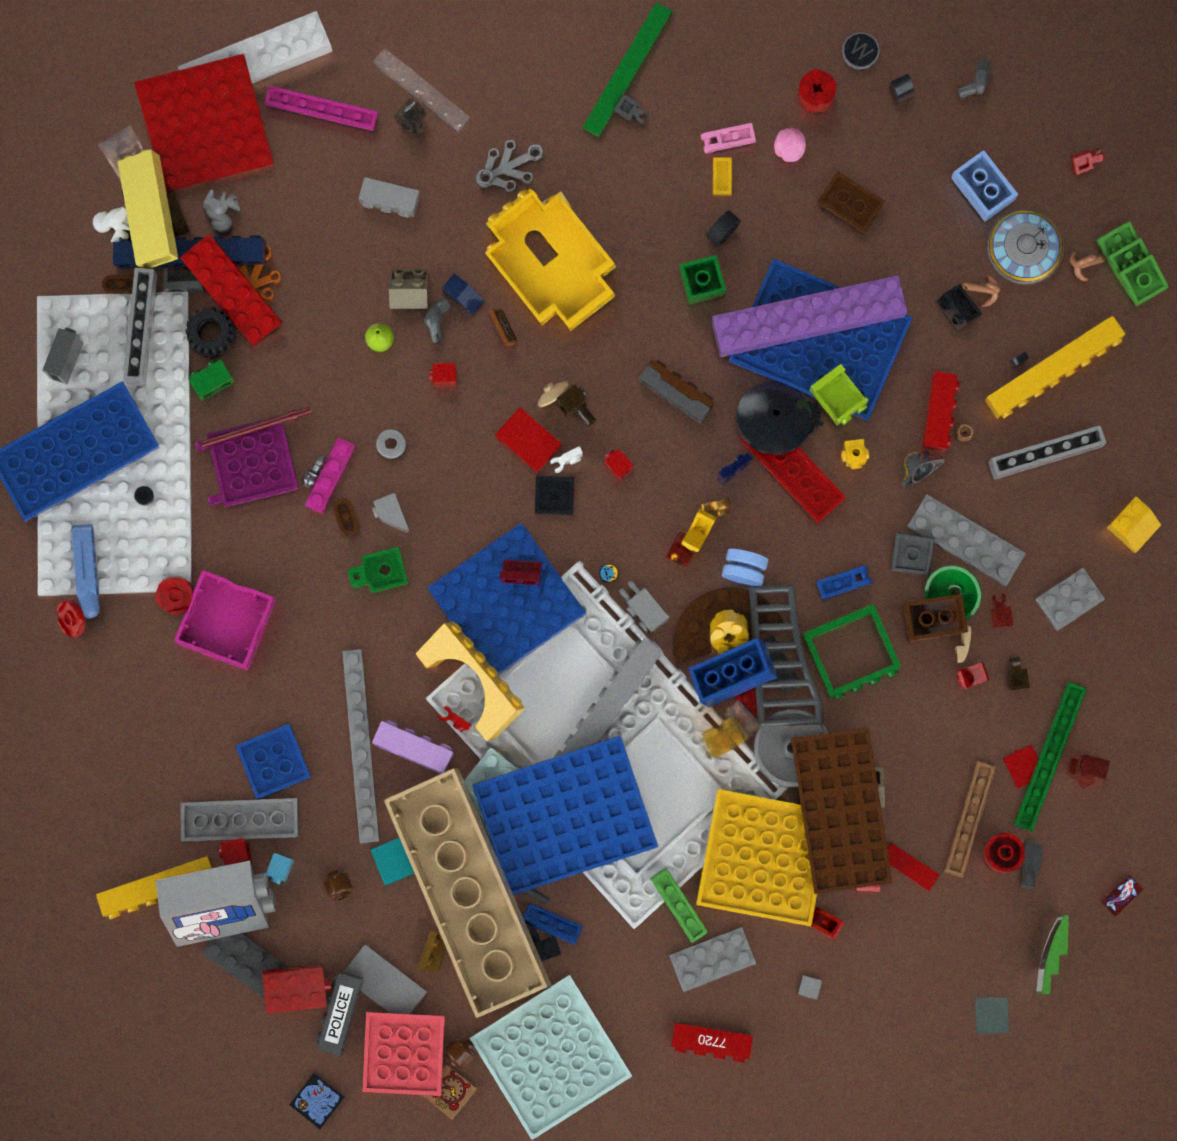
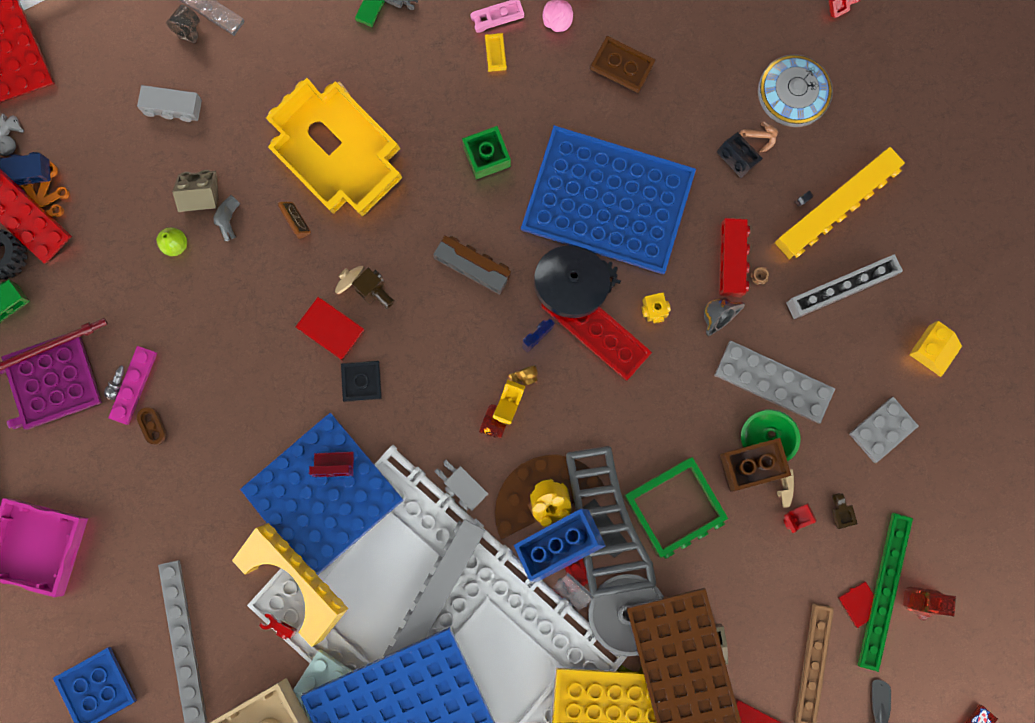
camera: 15 degrees left, 0 degrees up
dark pink plate [265,86,378,131] -> none
green plate [348,547,408,594] -> none
light grey slope [372,493,409,532] -> none
lavender brick [372,720,455,774] -> none
light grey piece [376,429,406,459] -> none
red brick [429,363,457,386] -> none
dark blue slope [442,273,485,315] -> none
light grey plant [476,140,543,193] -> none
white plate [550,446,583,473] -> none
tile [599,564,619,583] -> none
red brick [604,449,634,481] -> none
clear yellow brick [700,718,748,761] -> none
black tyre [706,210,741,247] -> none
medium lavender brick [712,275,907,357] -> none
light blue wheel [721,549,769,586] -> none
lime panel [809,364,869,426] -> none
blue plate [816,565,873,600] -> none
dark grey tile [891,532,935,575] -> none
light blue brick [951,150,1018,222] -> none
red brick [983,833,1025,873] -> none
clear red plate [991,594,1014,628] -> none
nougat piece [1070,251,1105,281] -> none
bright green slope [1096,221,1169,306] -> none

